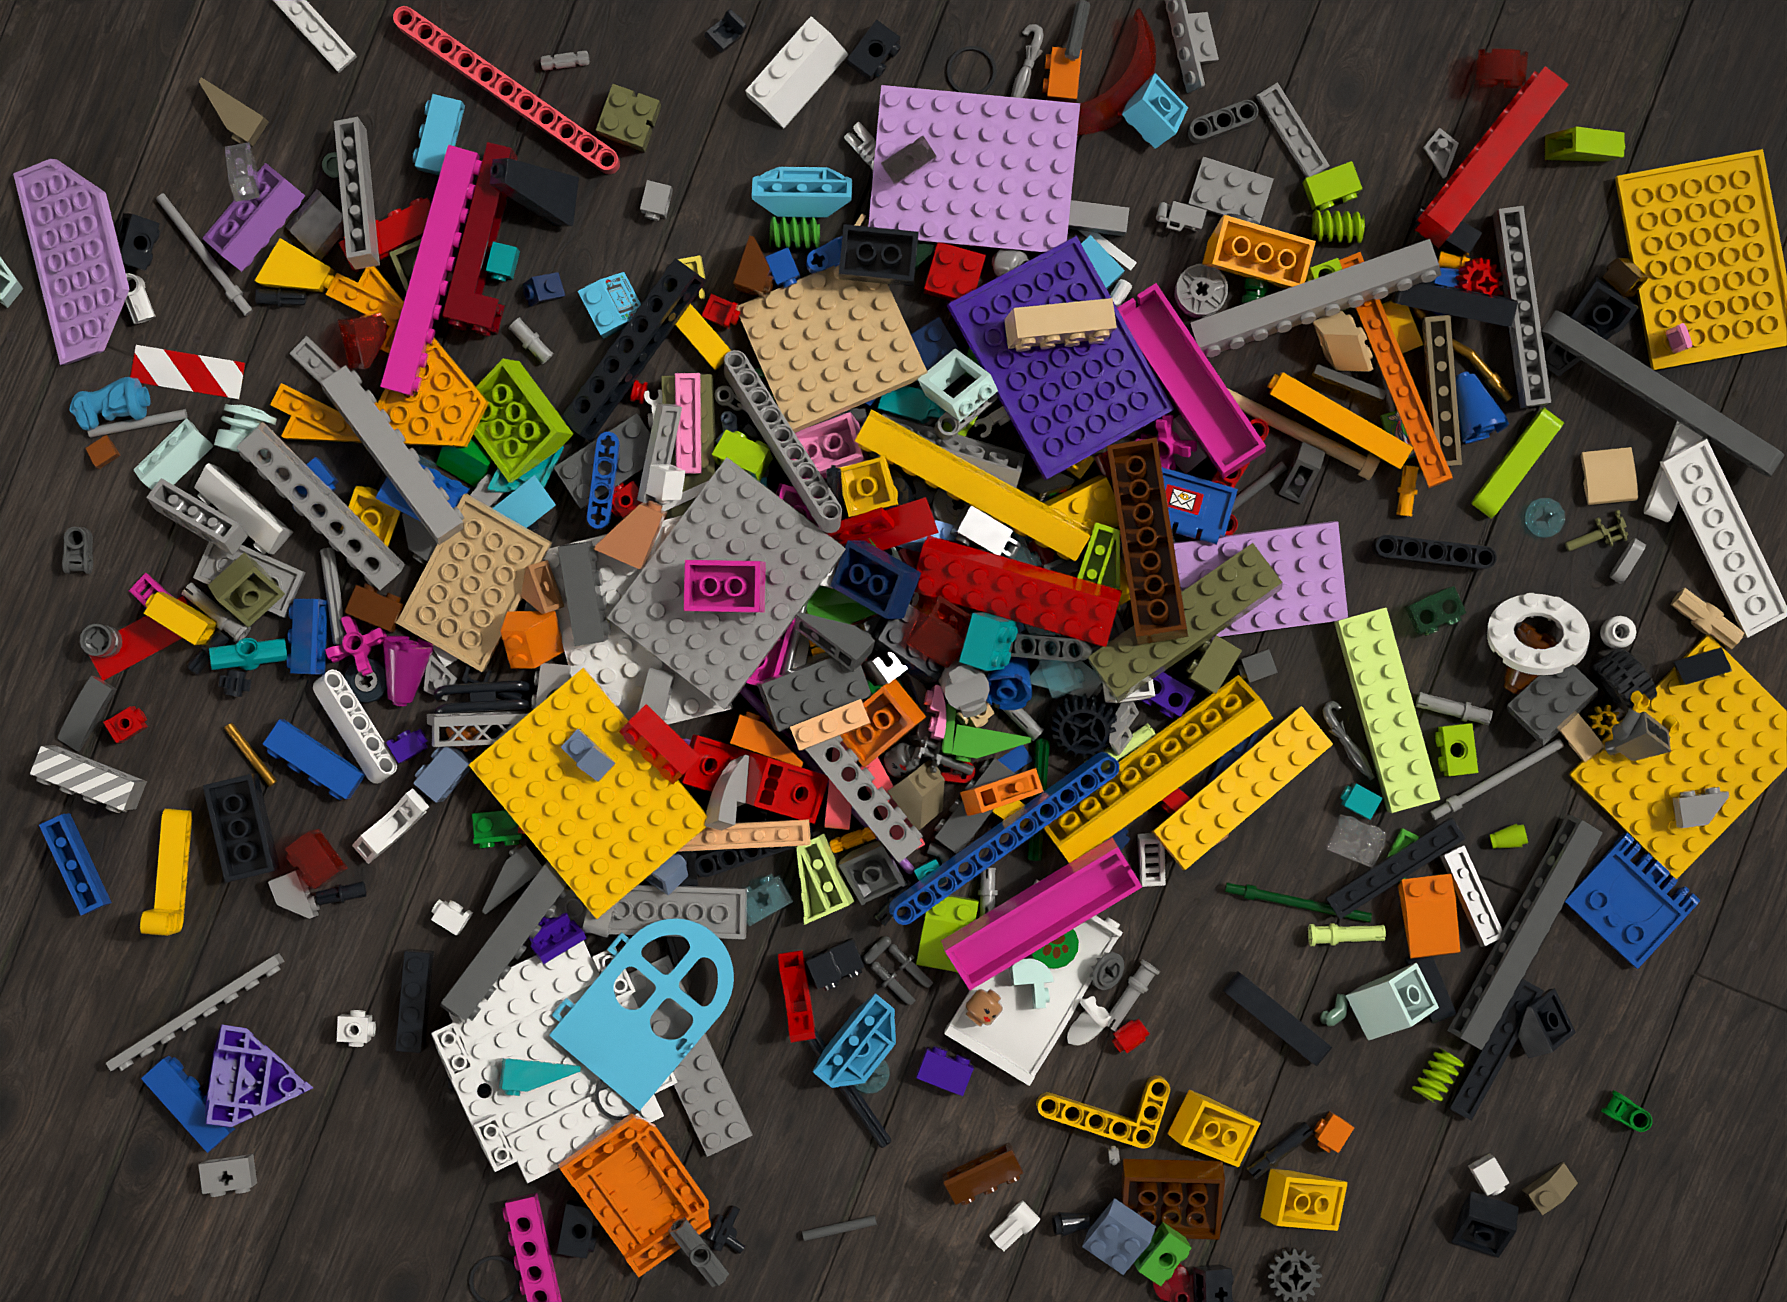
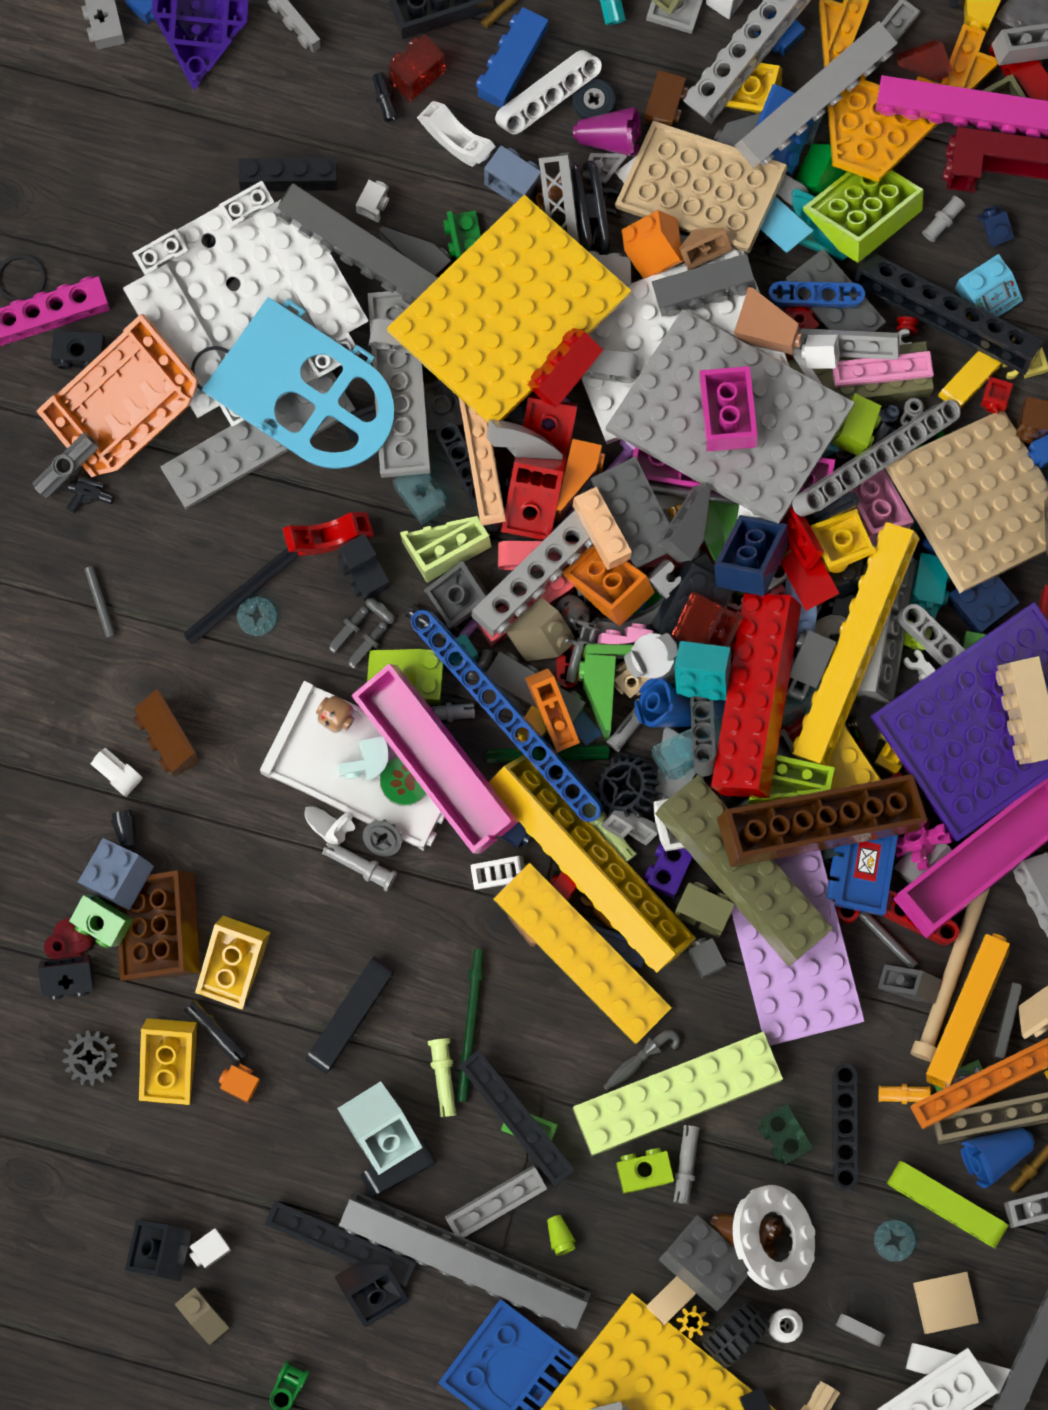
camera: 85 degrees right, 10 degrees down
light grey slope [268,869,320,919] -> none
blue slope [287,599,328,675] -> none
light grey axle [320,547,346,645] -> none
dark pink pin [325,615,387,676] -> none
white brick [337,1010,376,1047] -> none
dark purple brick [386,729,428,764] -> none
teal brick [486,242,520,282] -> none
teal slope [499,1058,581,1096] -> none
dark purple slope [529,913,587,965] -> none
sand blue slope [561,729,616,782] -> none
sand blue slope [645,854,688,896] -> none
dark azure wedge [812,993,896,1088] -> none
light orange axle [829,826,877,853] -> none
dark purple brick [916,1046,974,1096] -> none
light aqua window [918,349,998,422] -> none
yellow beam [1036,1075,1170,1149] -> none
light grey piece [1108,1146,1120,1165] -> none
red brick [1111,1018,1150,1054] -> none
sand green arm [1320,994,1348,1026] -> none
clear bracket [1327,815,1386,868] -> none
teal brick [1340,783,1382,820] -> none
orange slope [1398,874,1460,959] -> none
lime piece [1412,1047,1464,1103] -> none
light grey bar [1430,738,1564,820] -> none
olive piece [1565,510,1628,552] -> none
dark grey torso [1605,691,1681,761] -> none

